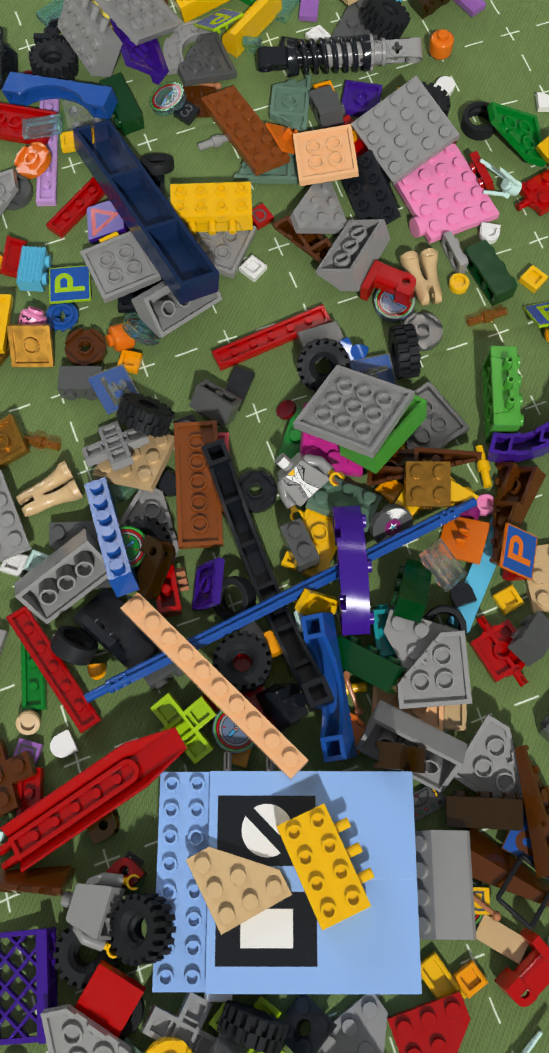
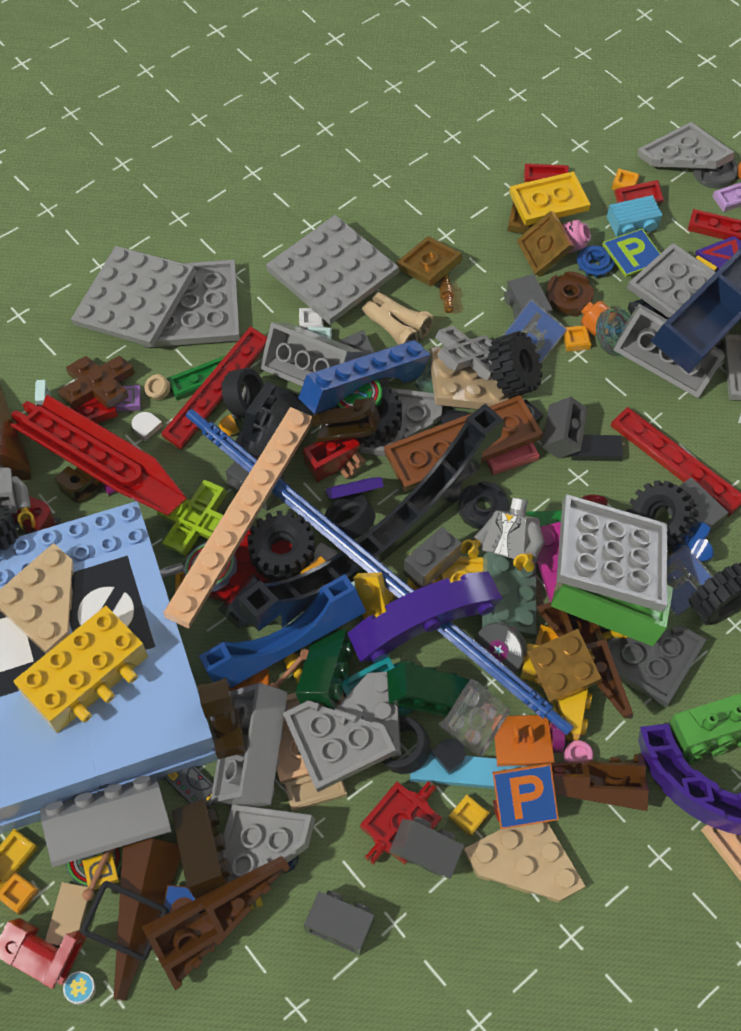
camera: 70 degrees right, 10 degrees down
yellow bar [475,445,492,488] -> none

